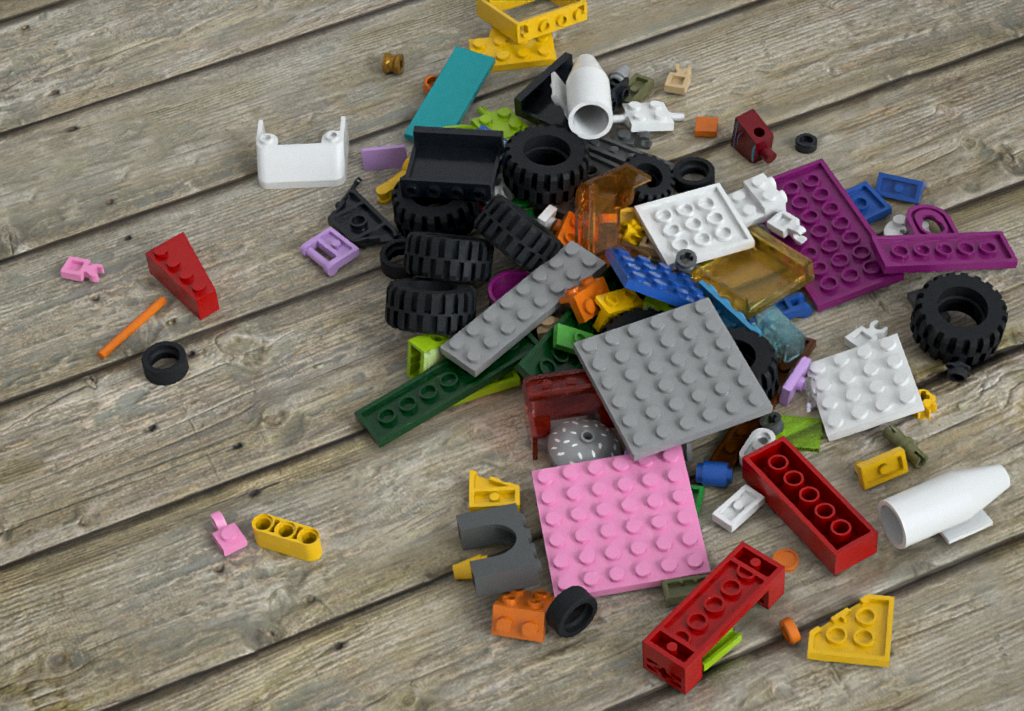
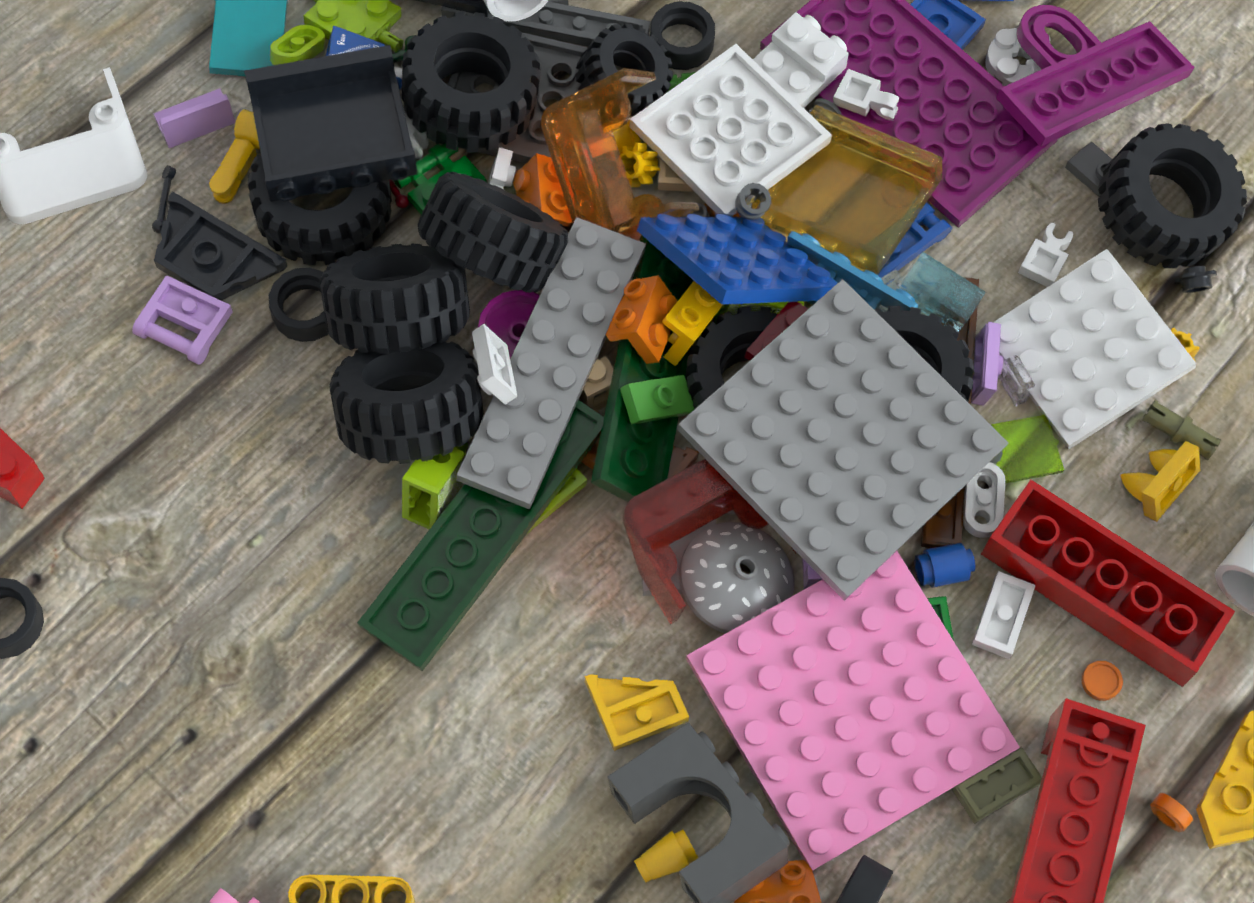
camera: 30 degrees left, 20 degrees up
none -> white plate [472,324,518,405]

